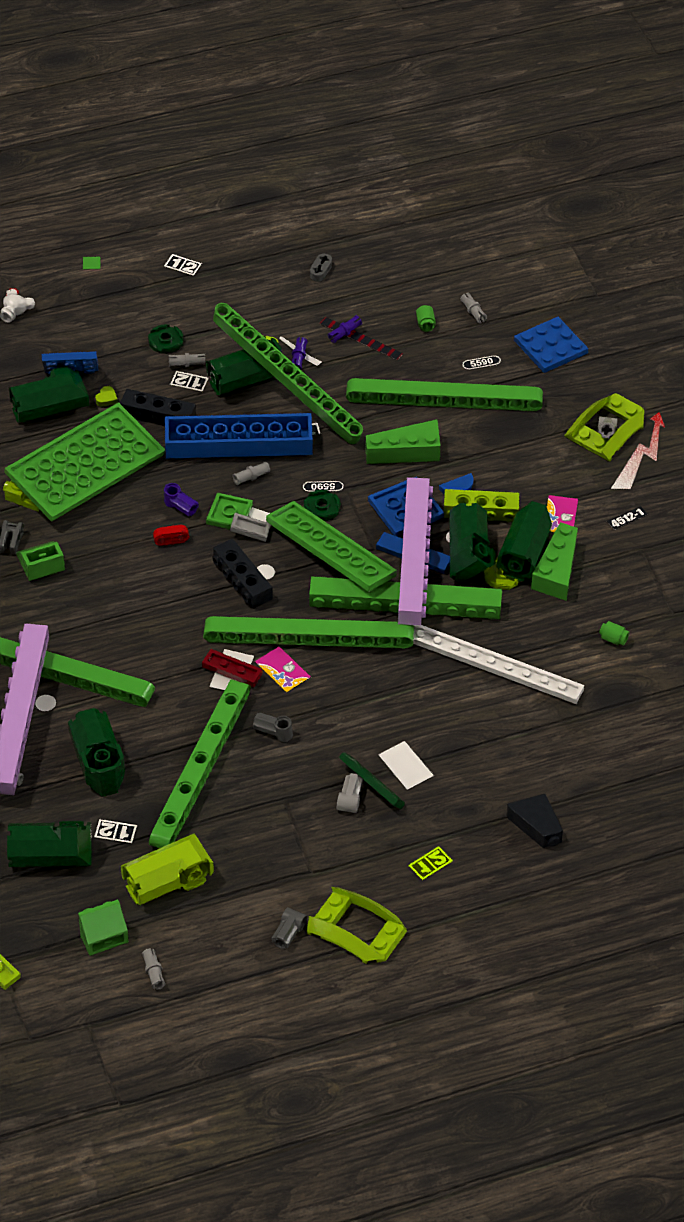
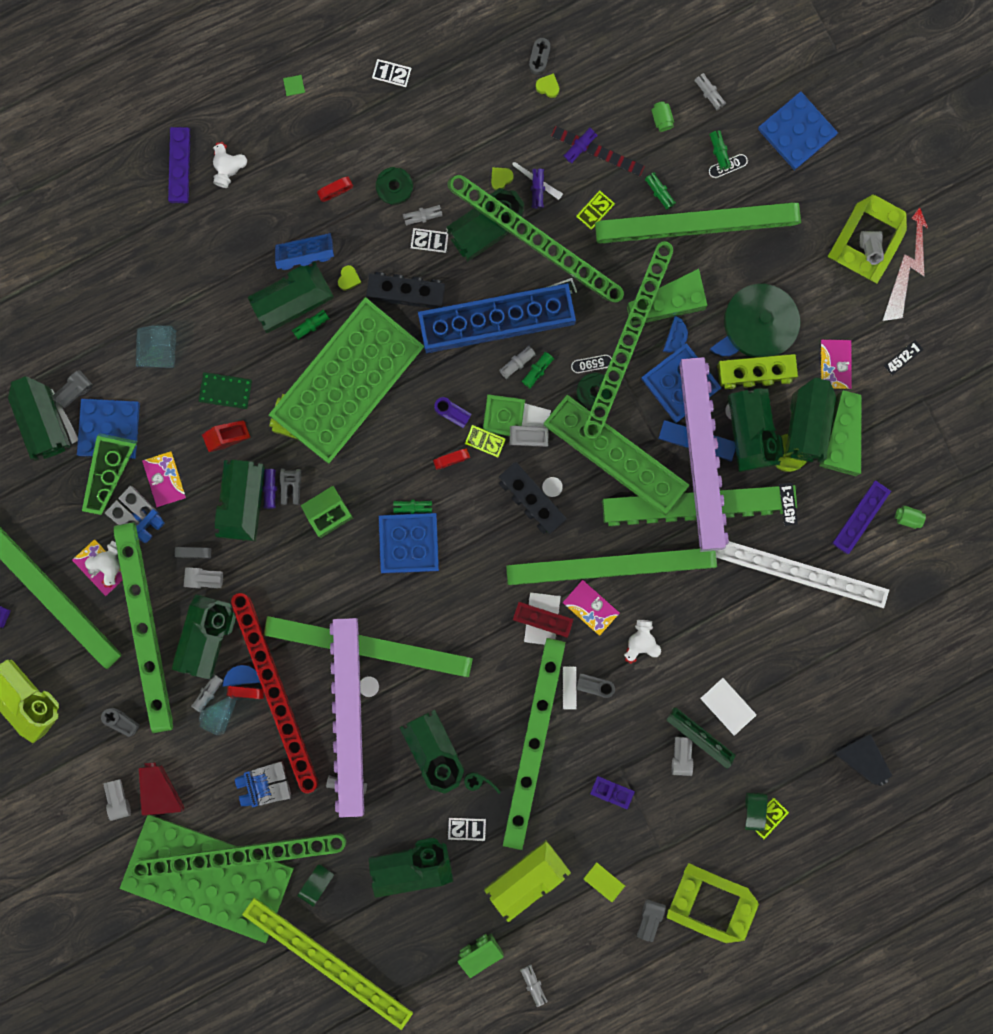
camera: 10 degrees left, 35 degrees up
none -> green pin [292,309,330,340]
none -> red beam [317,177,353,202]
none -> blue plate [379,513,439,574]
none -> green pin [393,499,432,514]
none -> dark green panel [464,772,500,794]
none -> clear neon green sticker [465,425,505,457]
none -> green pin [521,352,554,389]
none -> lime tile [536,73,559,98]
none -> white sticker [563,667,576,709]
none -> clear neon green sticker [576,190,615,230]
none -> bright green beam [583,241,673,440]
none -> lime sticker [584,862,625,902]
none -> dark purple slope [590,776,635,810]
none -> white animal [624,620,661,664]
none -> green pin [645,172,676,210]
none -> blue tile [663,316,688,353]
none -> green pin [709,130,731,170]
none -> dark green dish [724,284,800,358]
none -> dark green panel [745,793,768,831]
none -> black sticker [779,483,798,526]
none -> dark purple plate [831,480,891,554]

